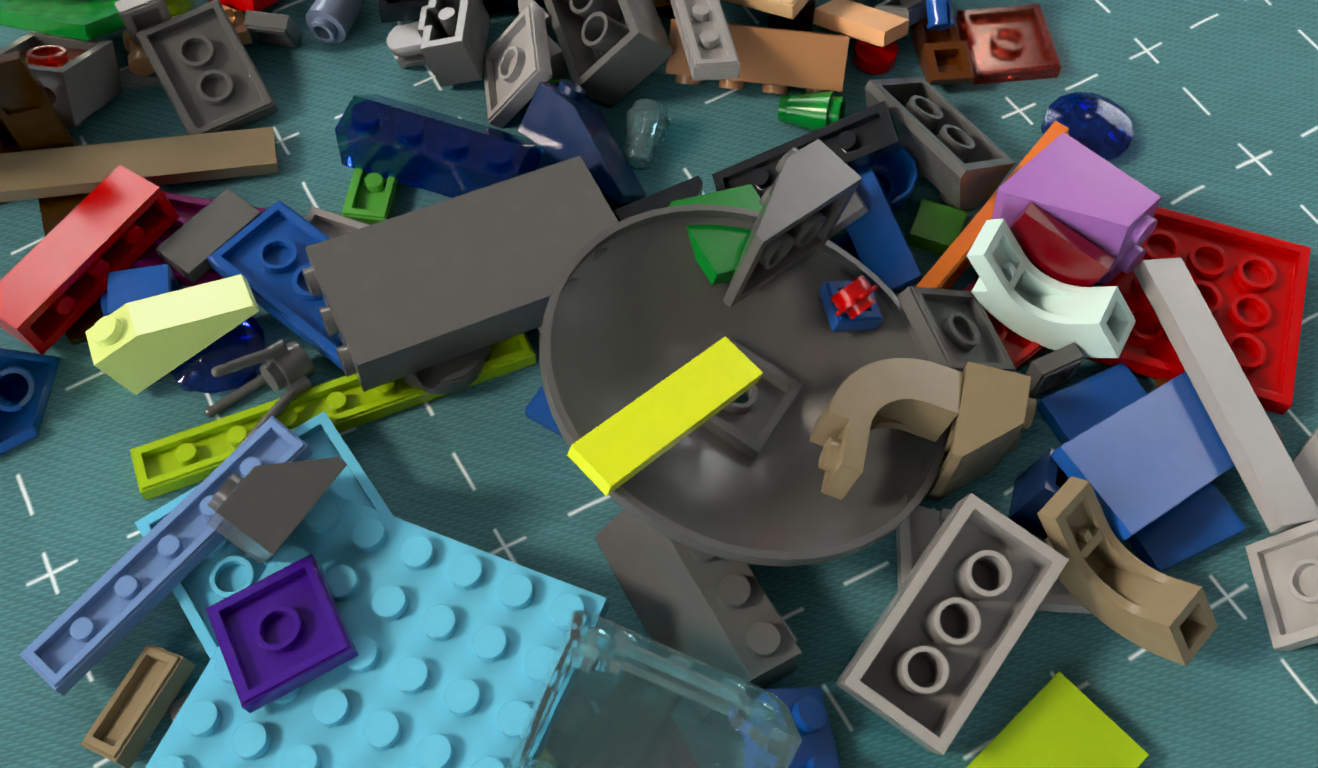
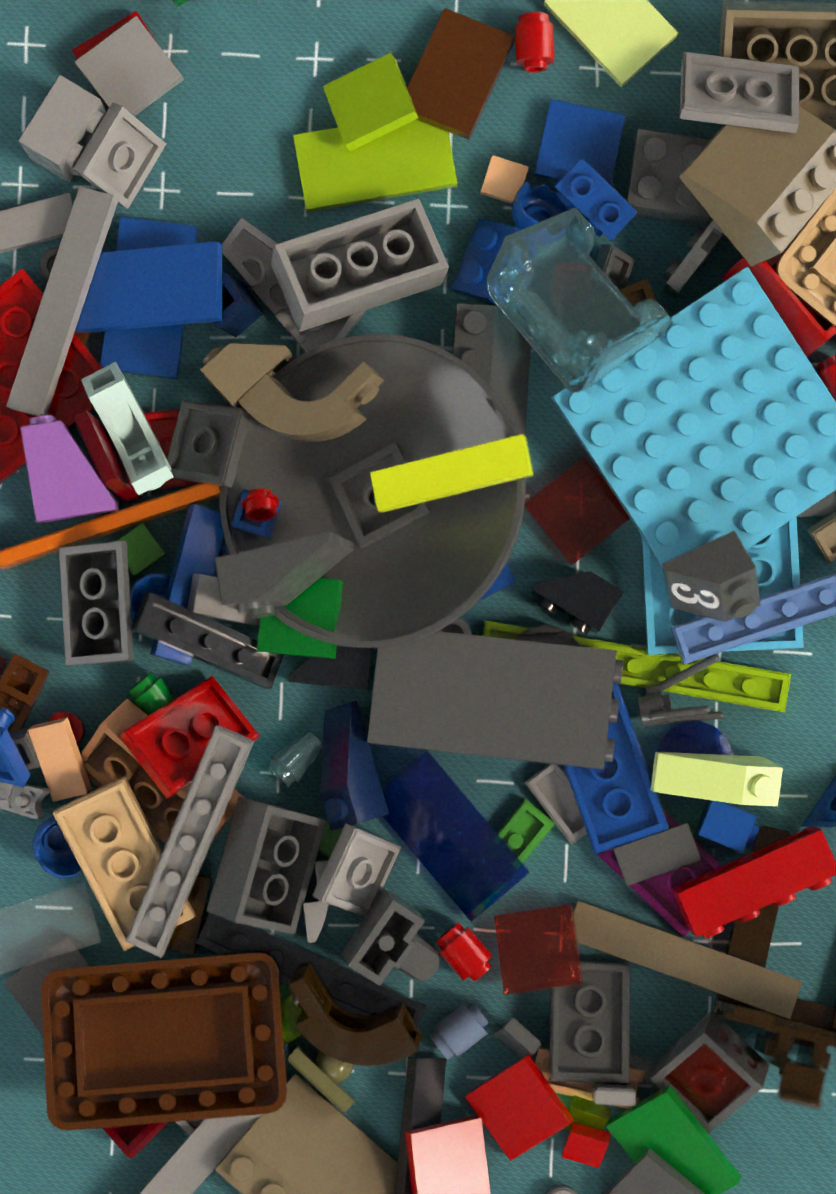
camera: 145 degrees left, 25 degrees up
dark purple tile [205,554,359,713] -> none
dark grey tile [1025,343,1084,398] -> none
dark tan arch [1037,476,1218,666] -> none
none -> red tile [120,676,260,799]
none -> red brick [435,922,492,981]
none -> clear red tile [494,904,583,995]
none -> clear red tile [524,457,630,566]
none -> black slope [531,571,624,635]

